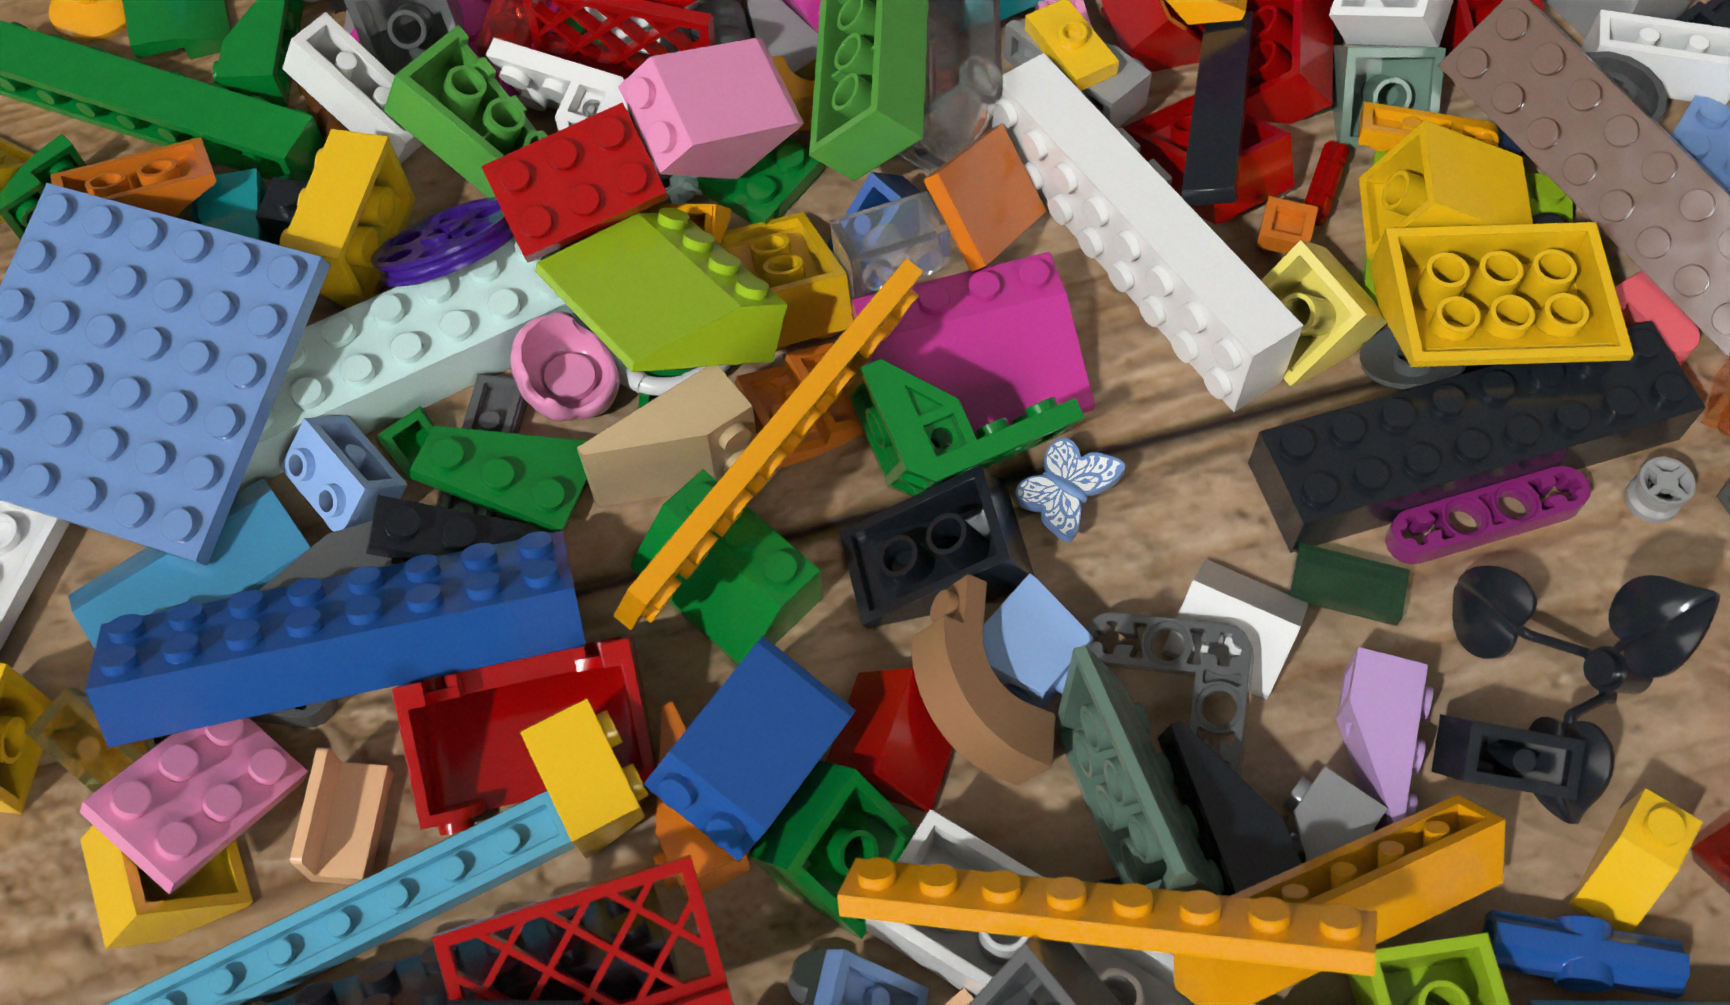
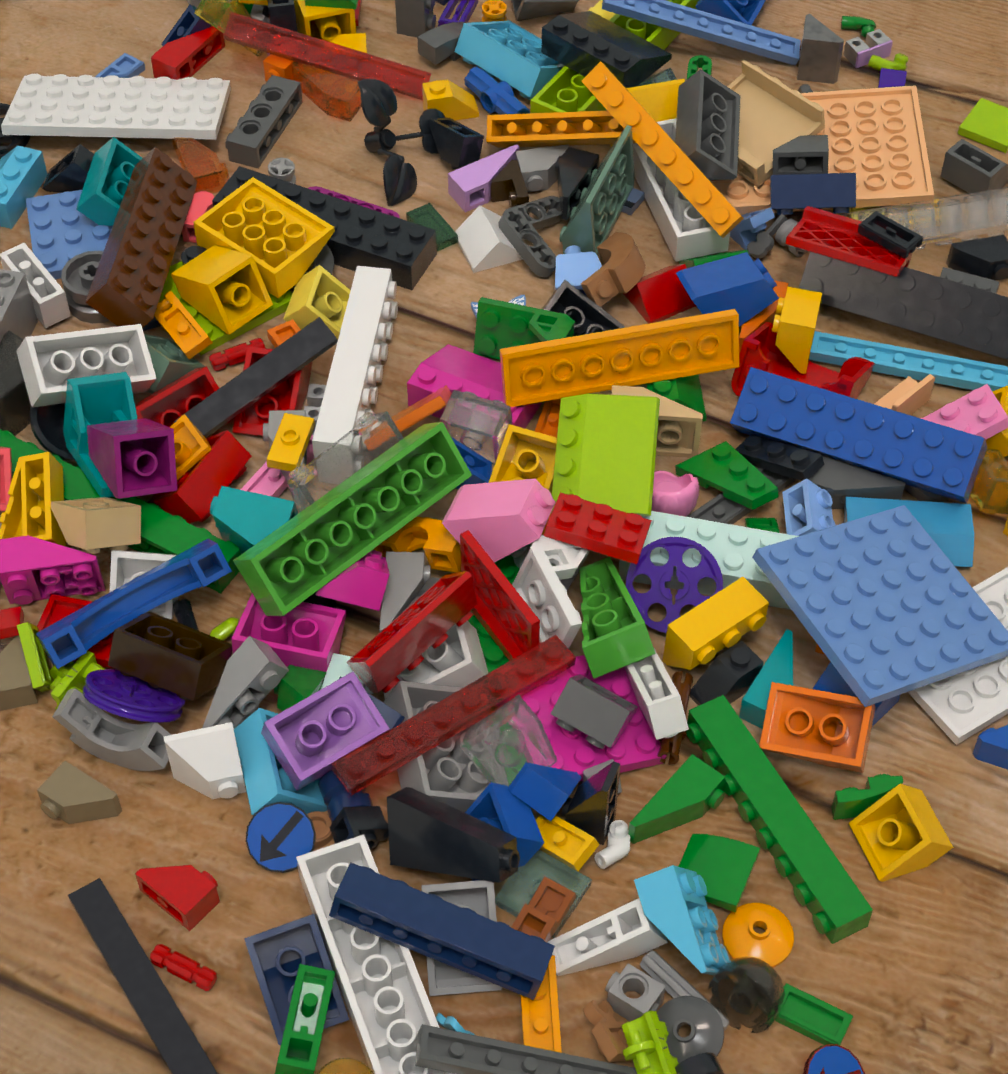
camera: 140 degrees left, 10 degrees down
none -> dark brown slope [491,160,529,215]

